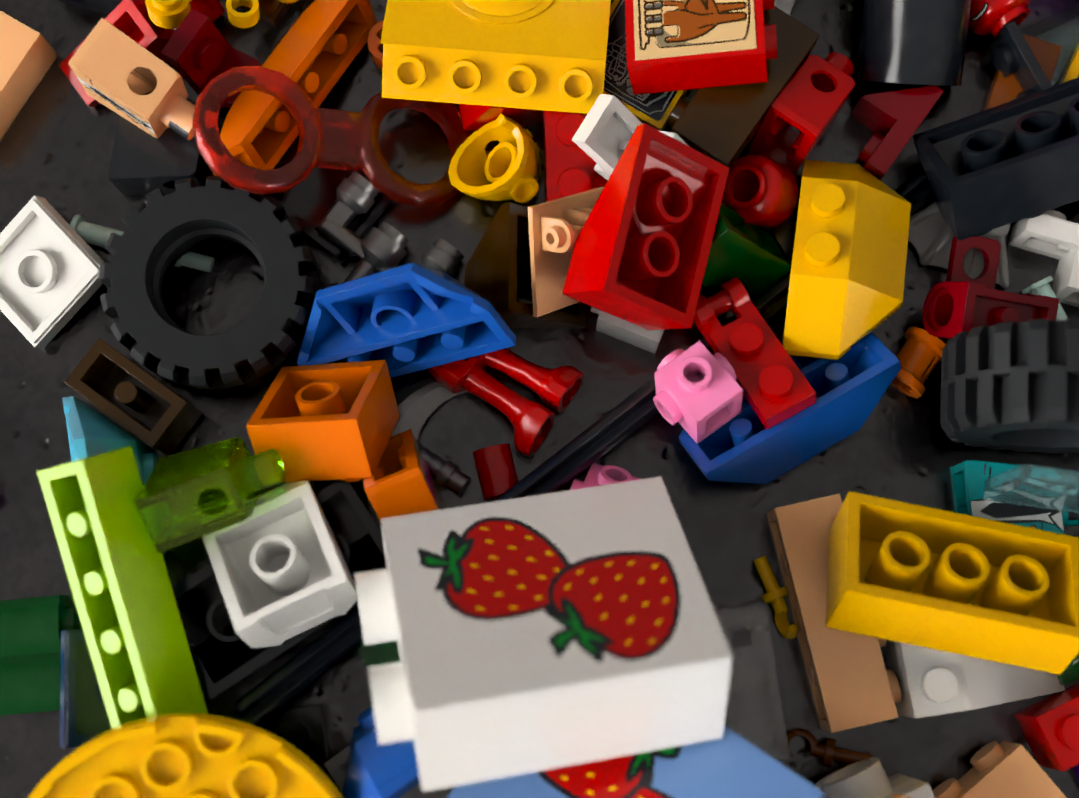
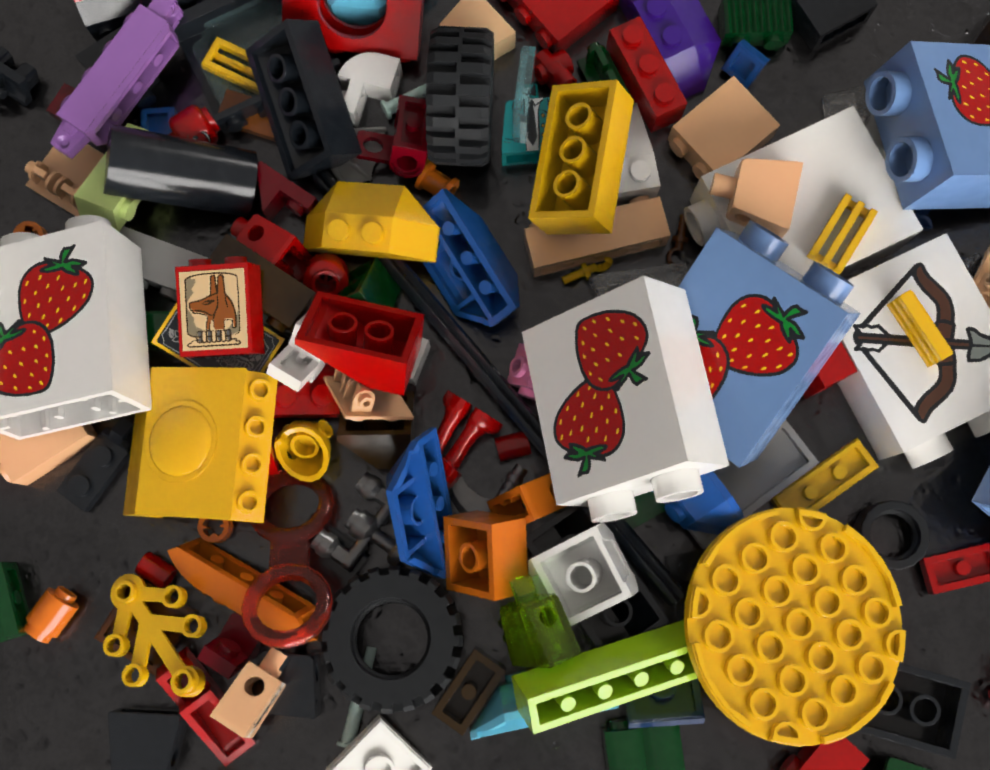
camera: 90 degrees left, 0 degrees up
bright pink brick [653,340,743,444] -> none
red plate [693,277,816,430] -> none

